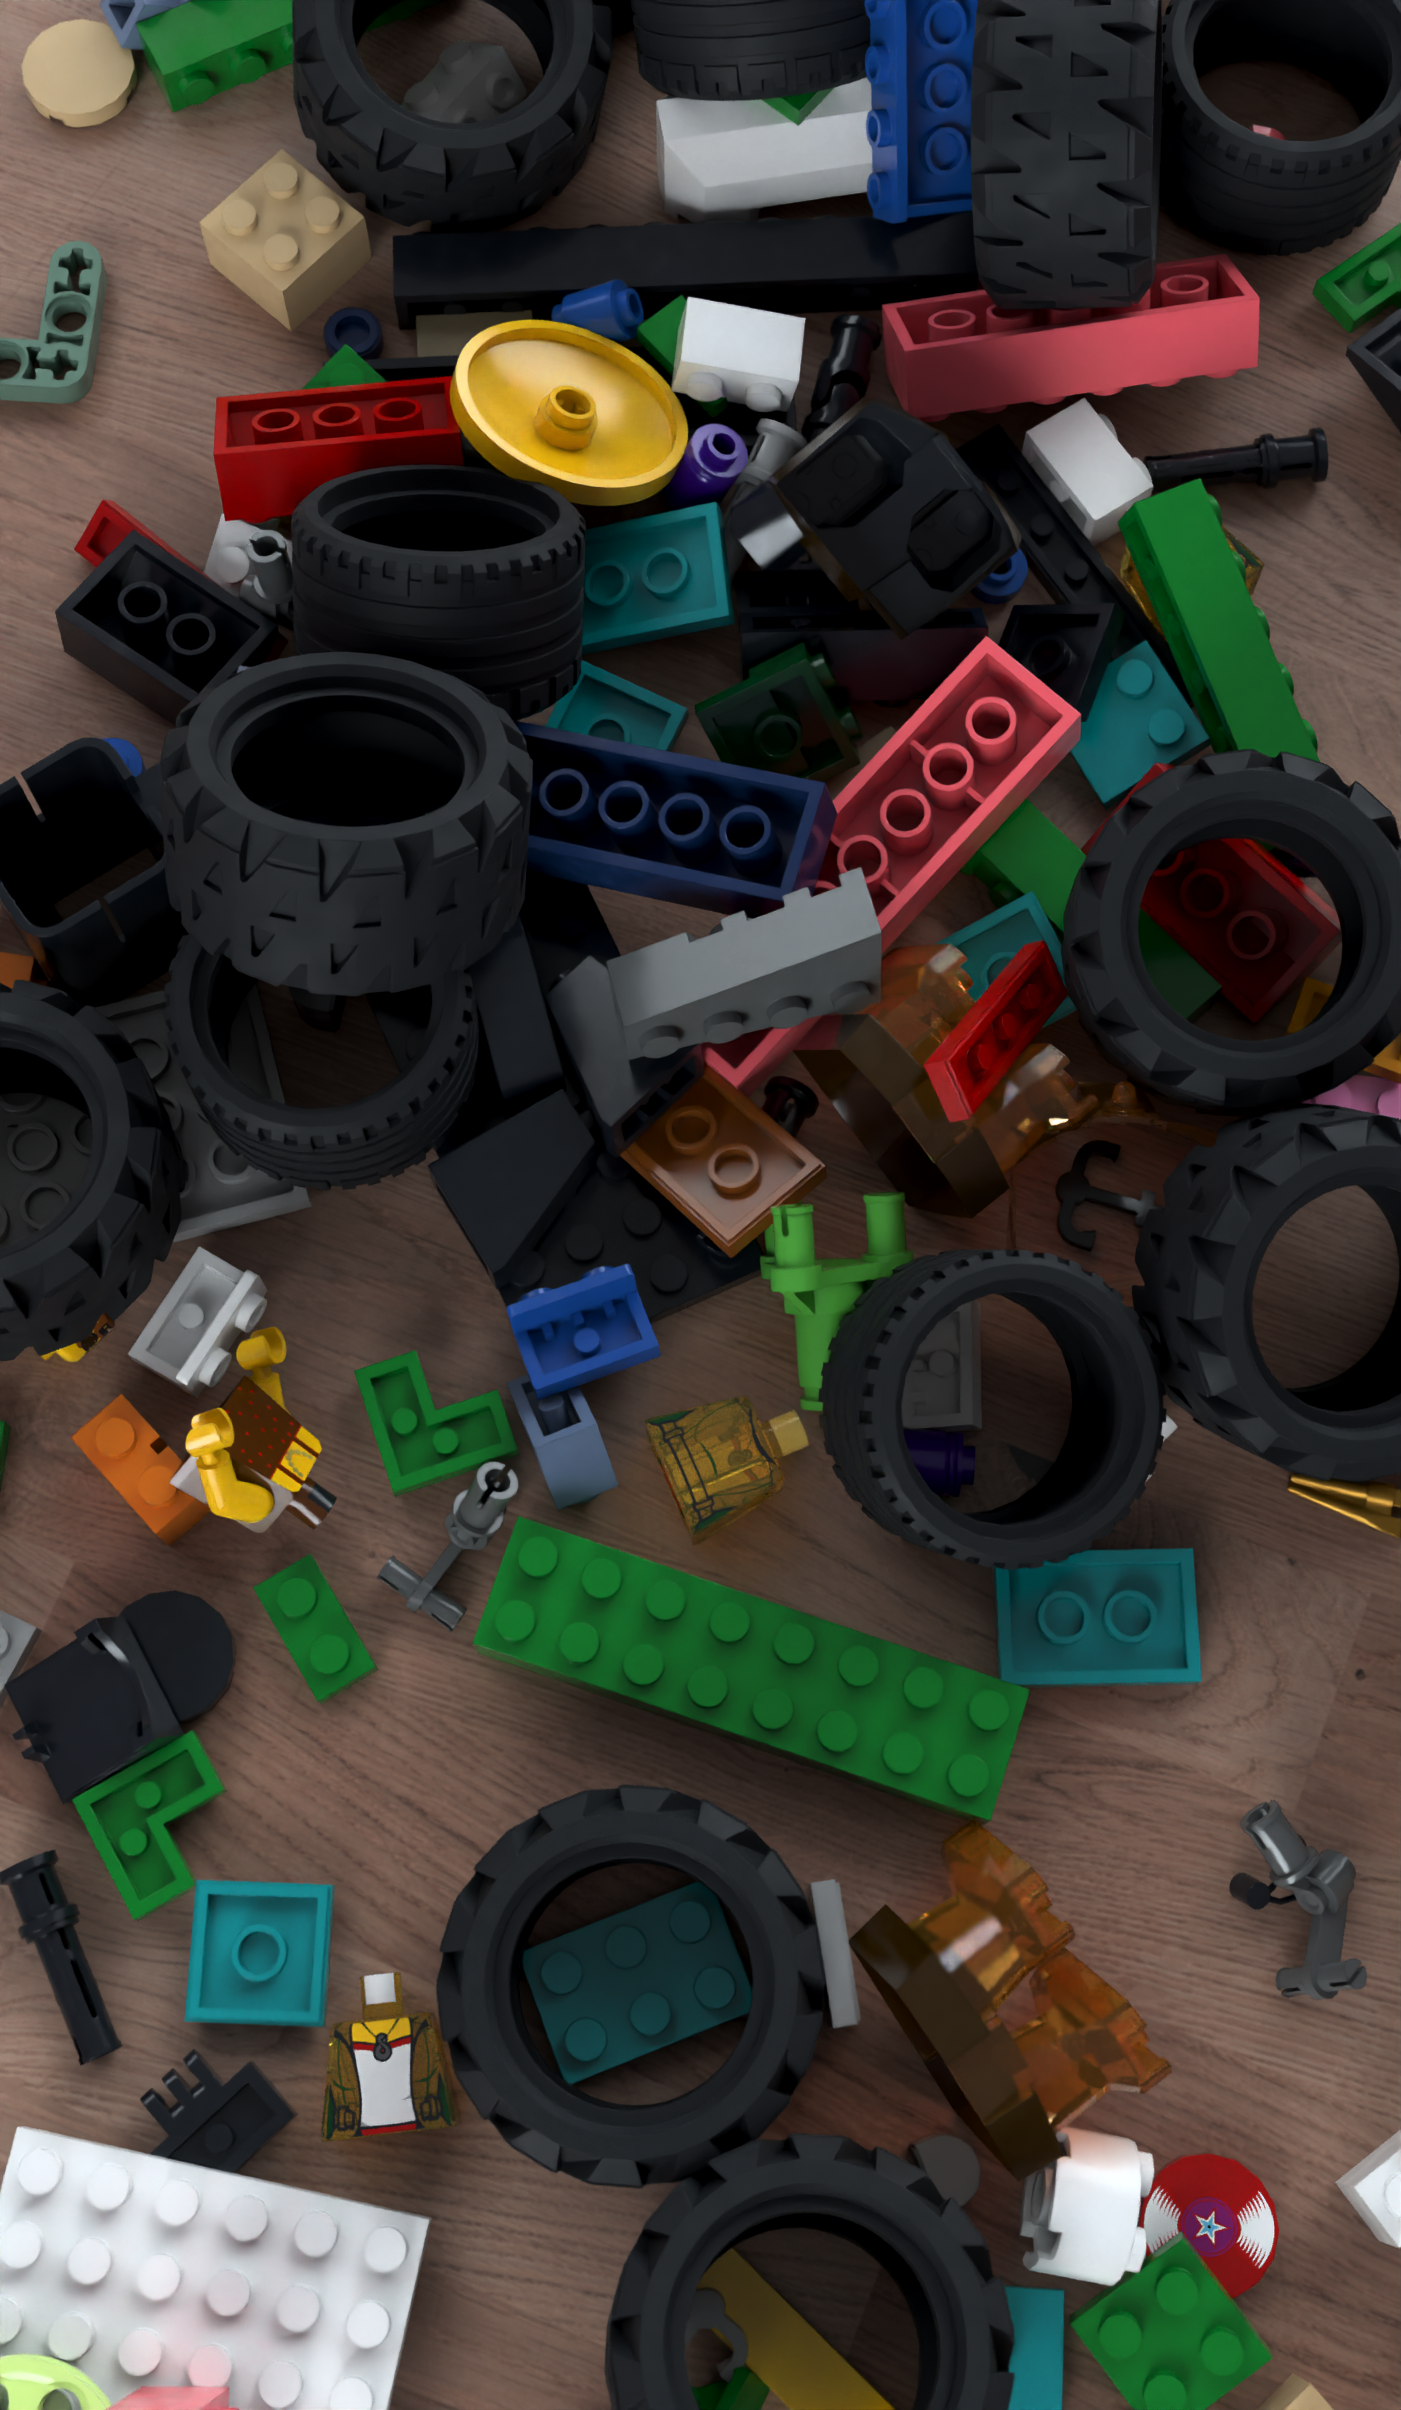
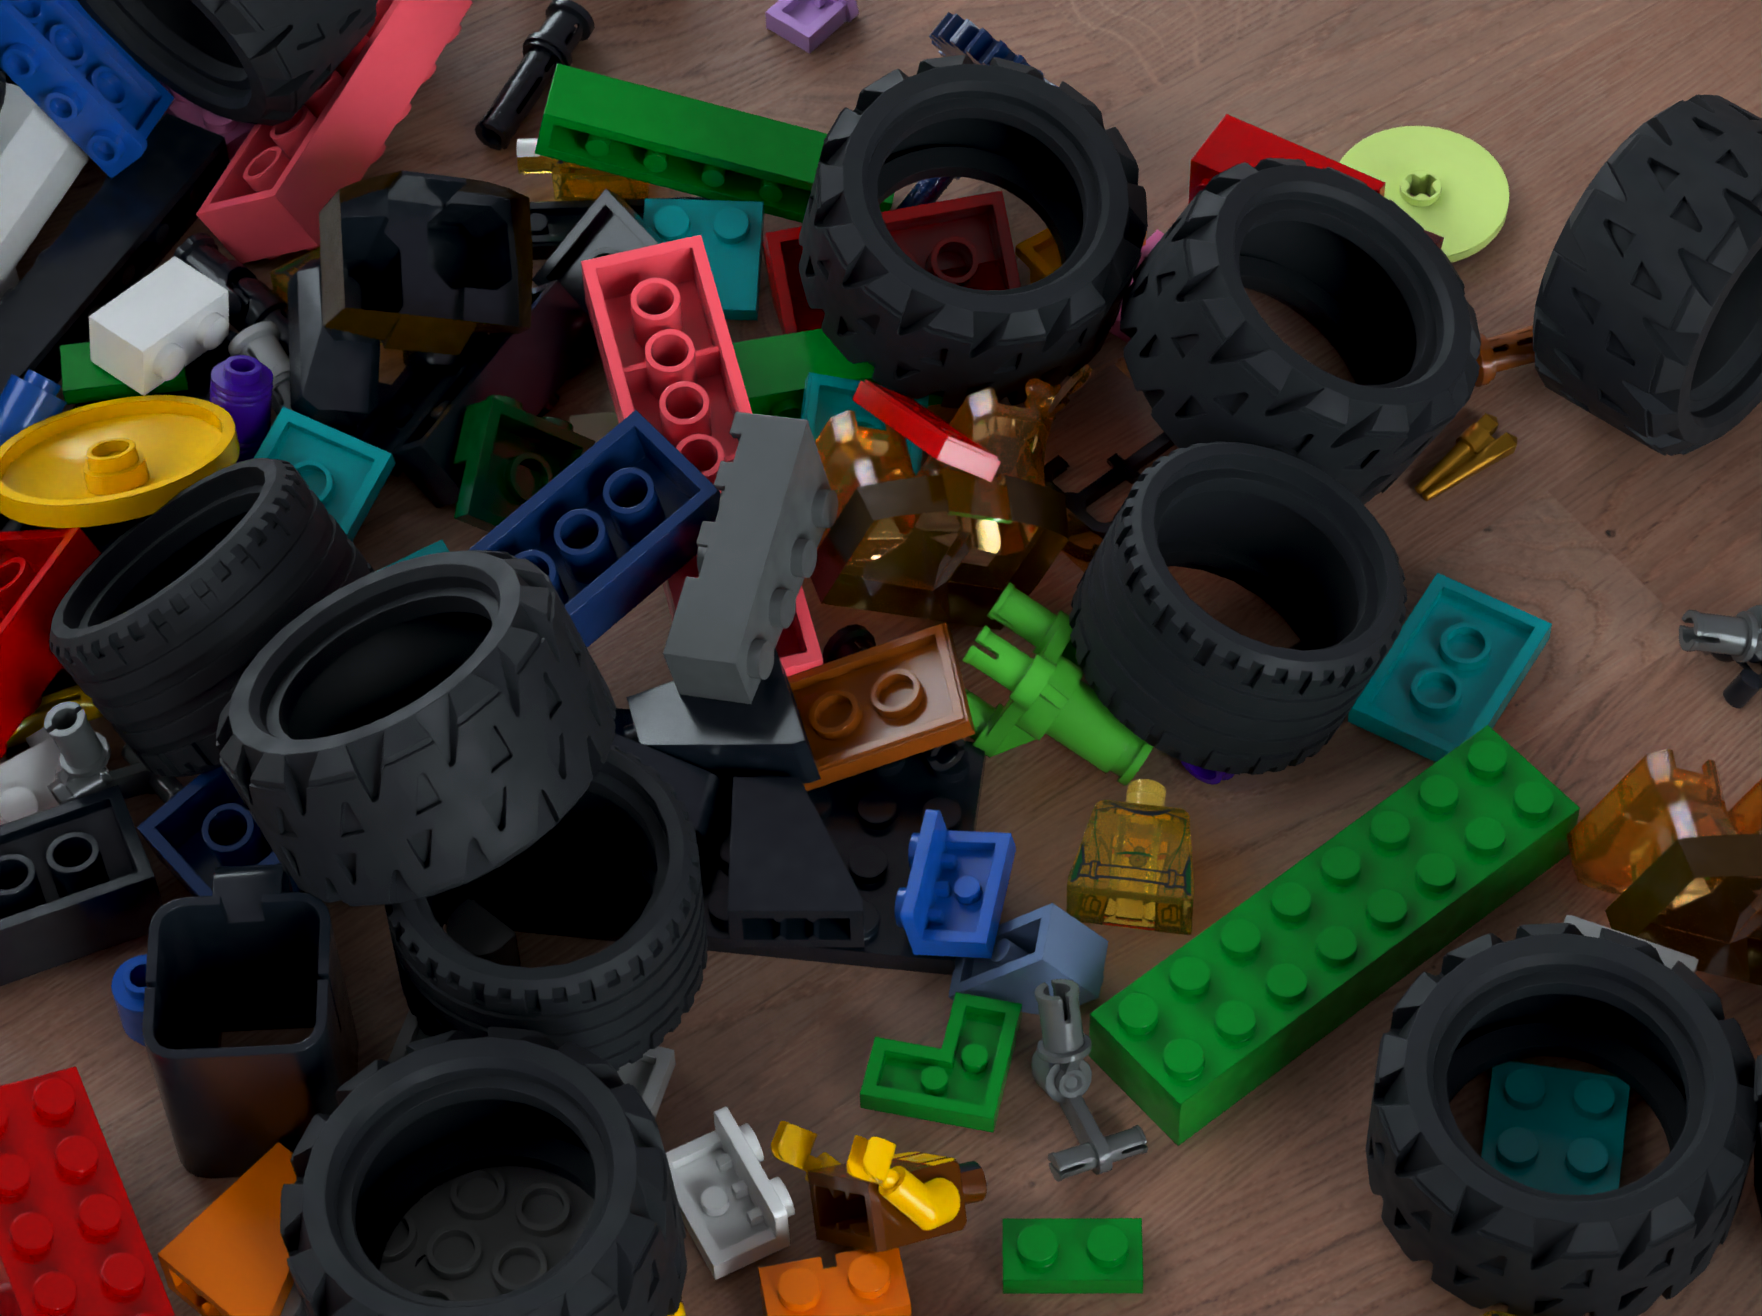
camera: 55 degrees left, 20 degrees down
white brick [1022,398,1154,547] -> none

